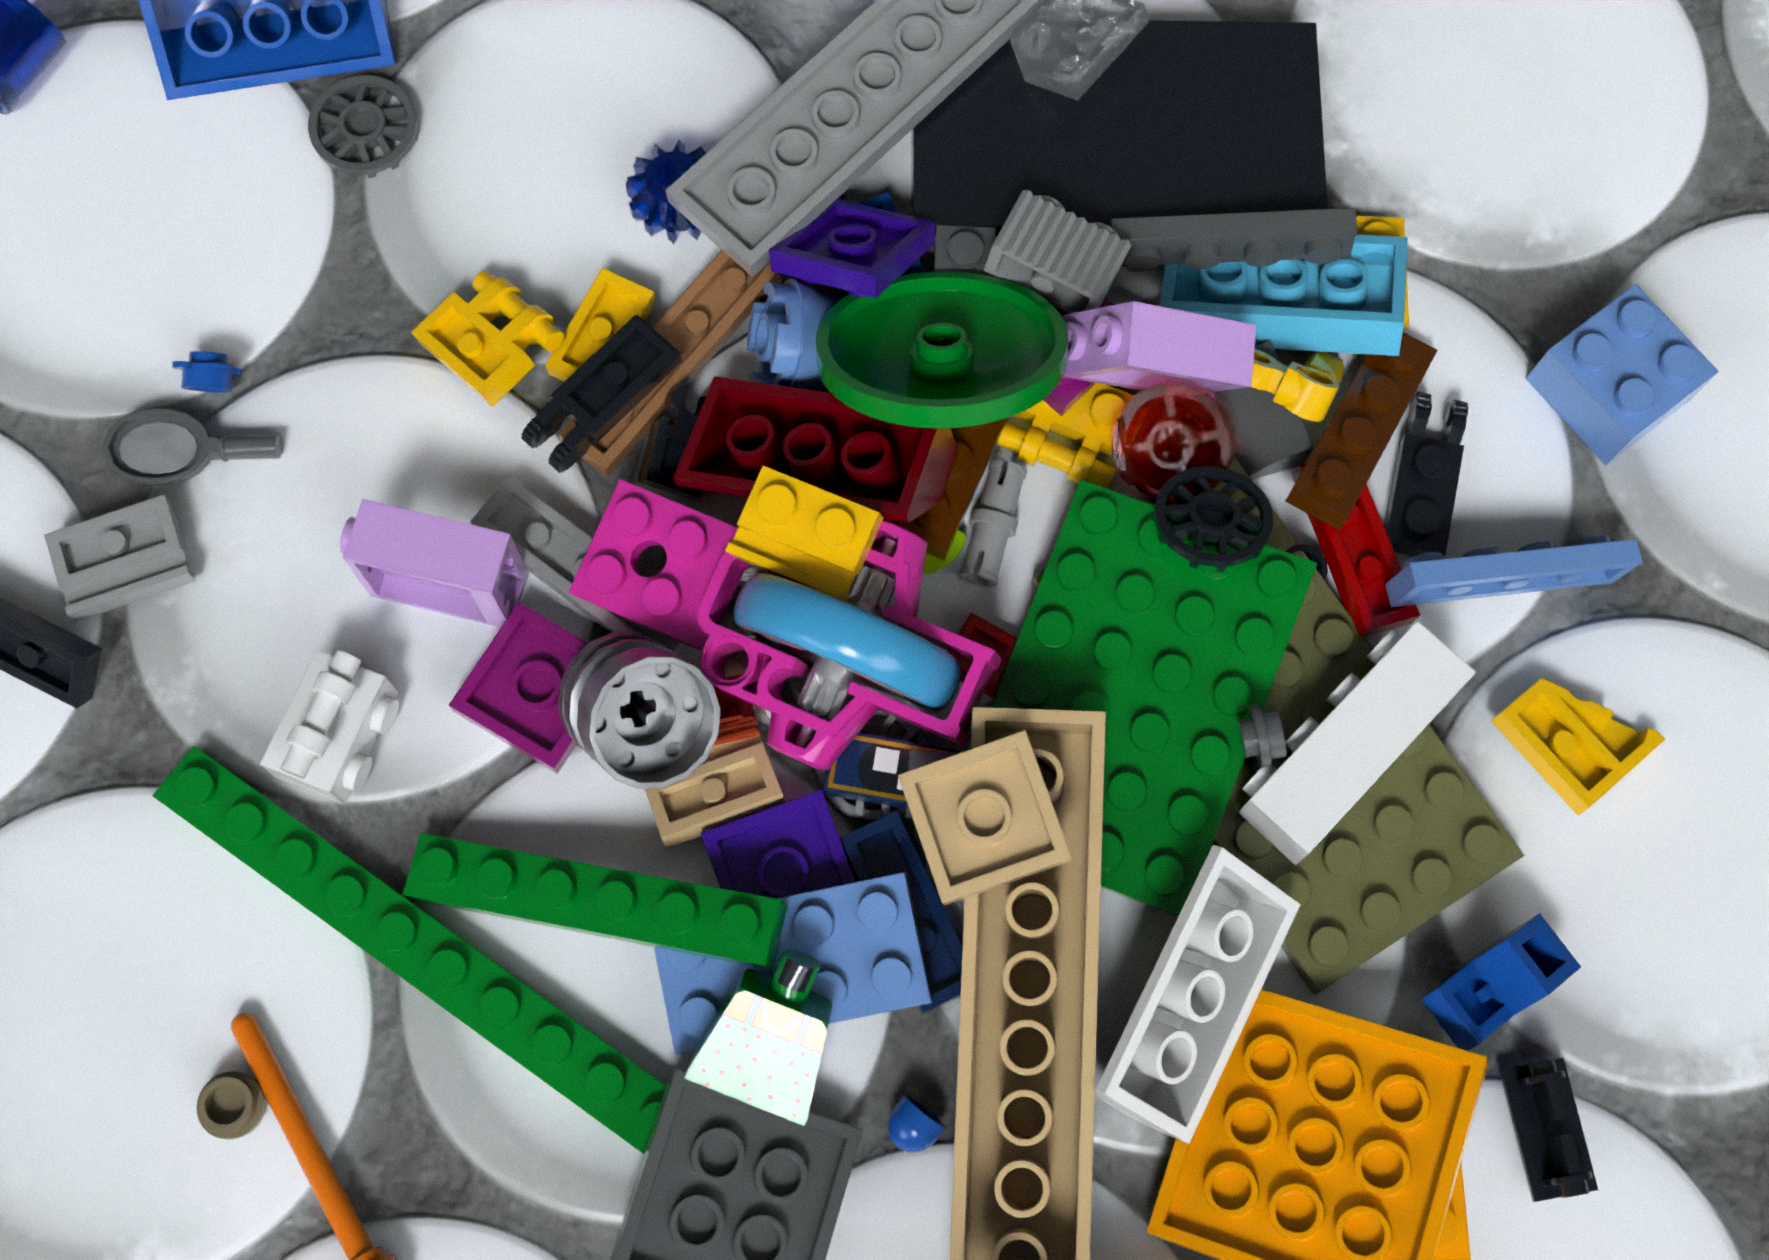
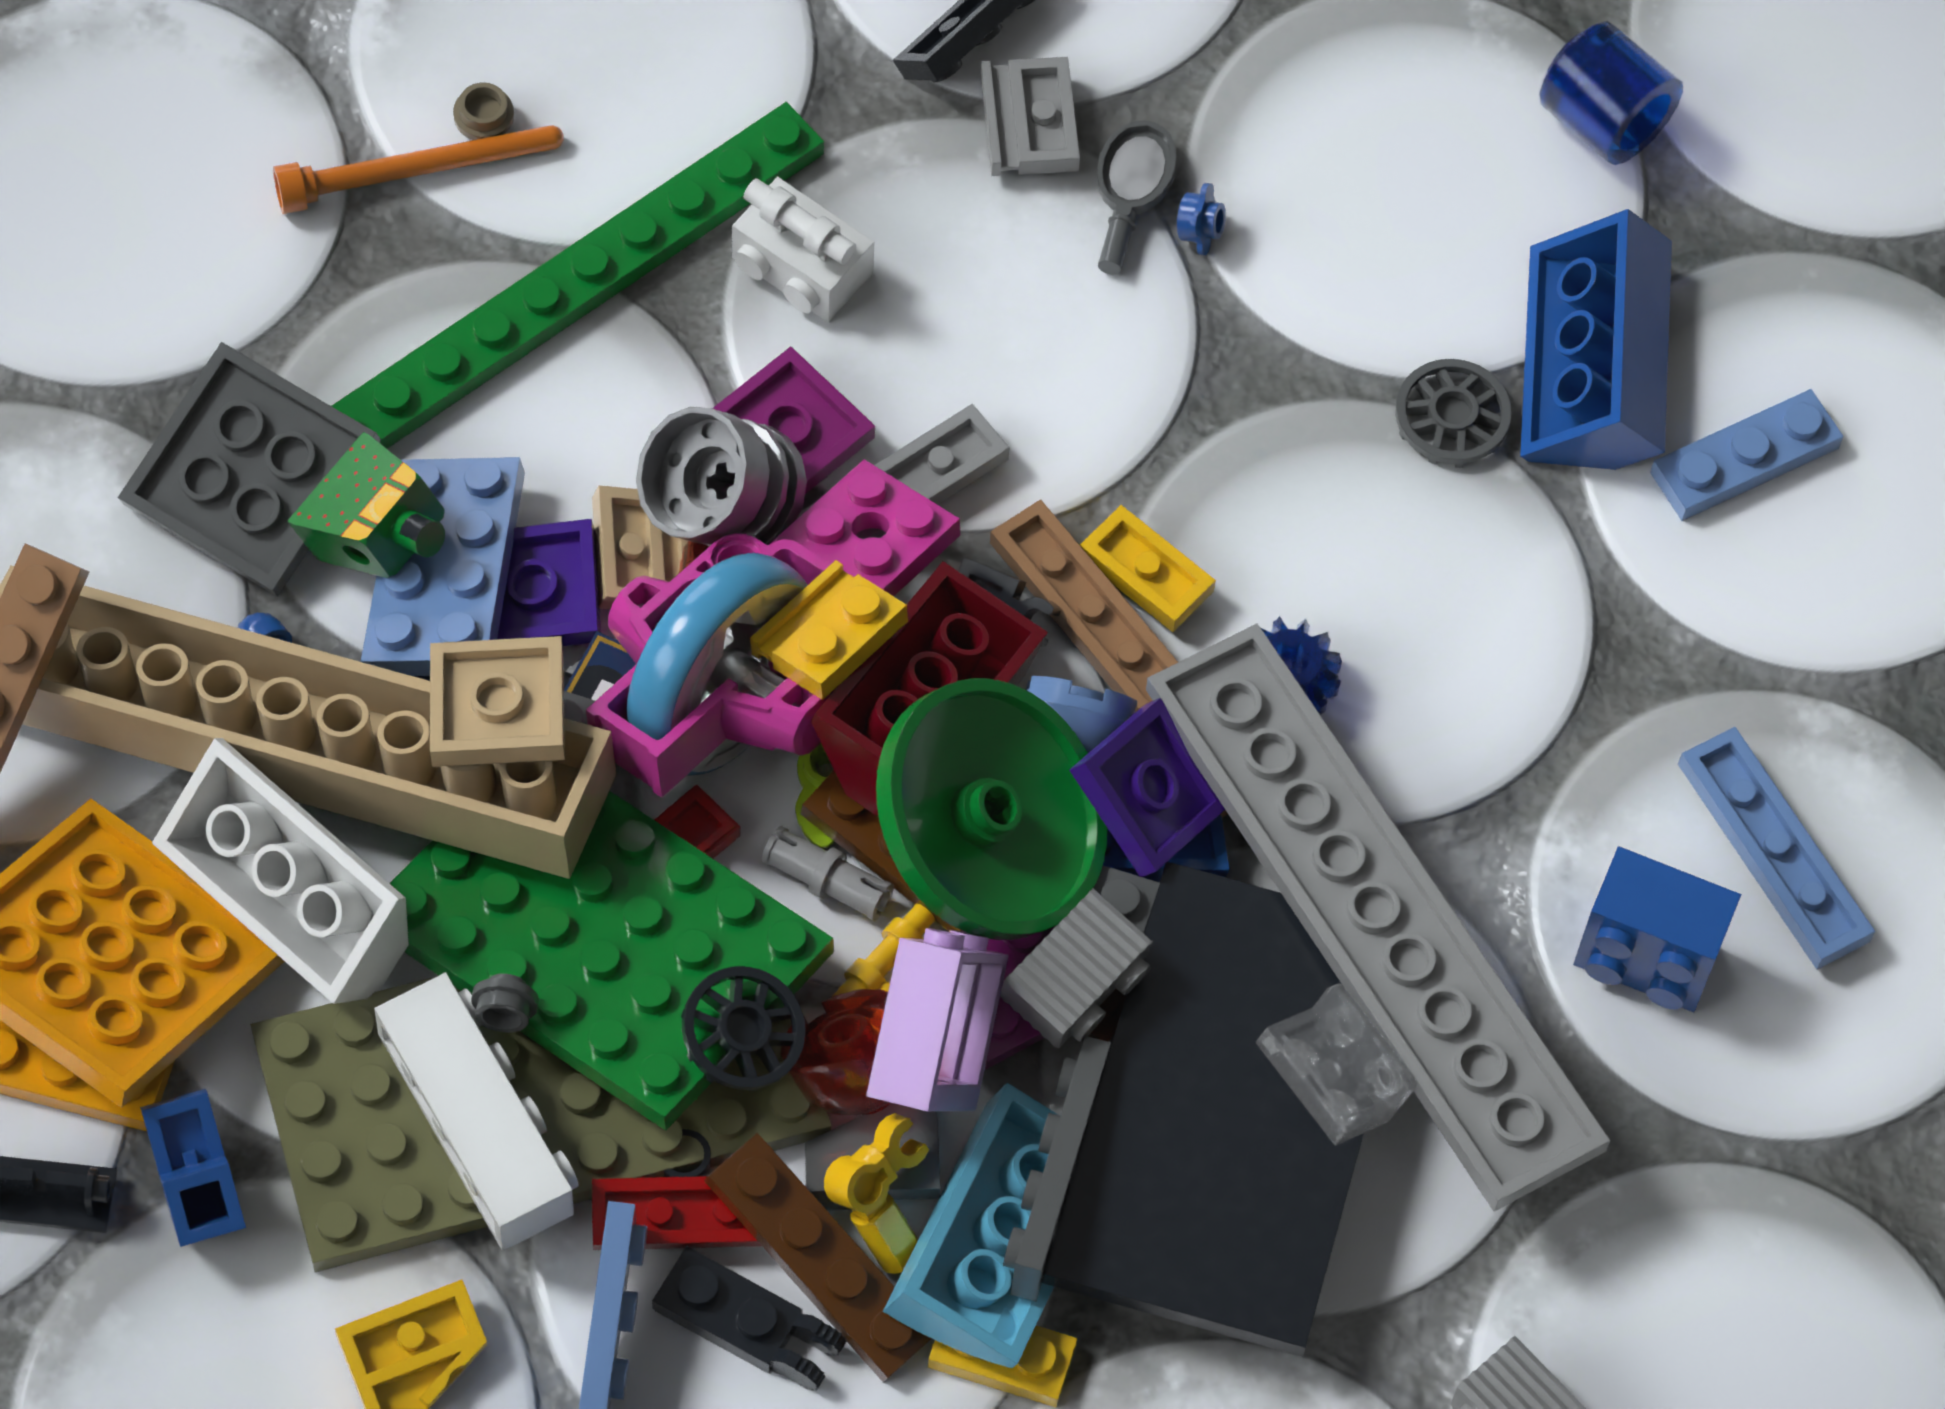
camera: 105 degrees right, 10 degrees down
lavender window [340,498,529,628] -> none
green plate [402,833,788,970] -> none
yellow plate [411,271,564,407] -> none
black hinge [521,315,682,473] -> none

